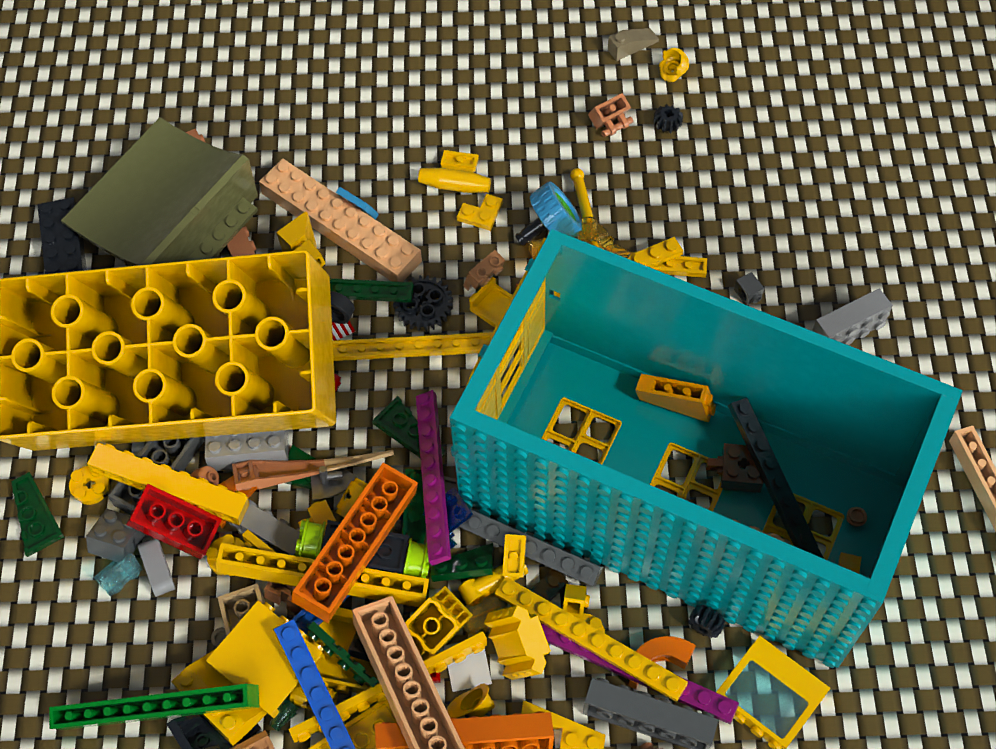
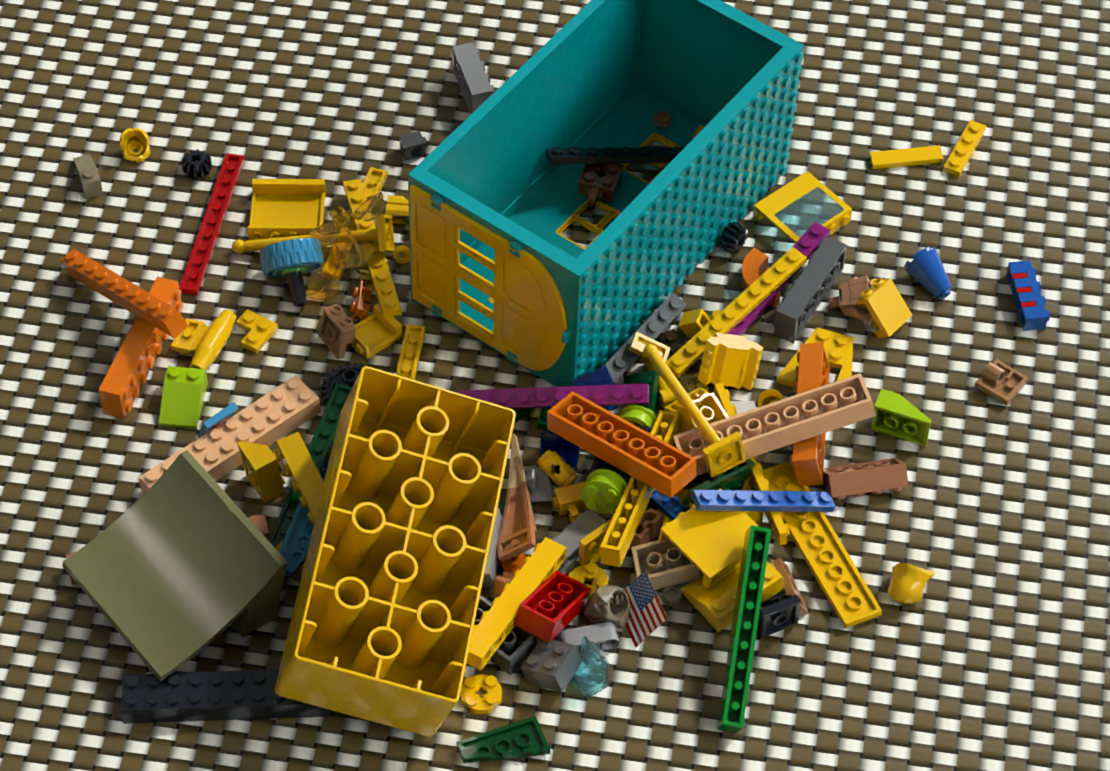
camera: 80 degrees left, 10 degrees down
nougat brick [588,93,634,137] -> none
light orange slope [635,374,716,422] -> none
none -> orange brick [60,248,188,339]
none -> orange brick [98,276,183,419]
none -> lime slope [159,366,208,429]
none -> red plate [179,153,245,296]
none -> yellow panel [247,179,326,240]
none -> dark tan piece [584,584,629,629]
none -> sticker [618,570,668,648]
none -> yellow piece [643,344,746,478]

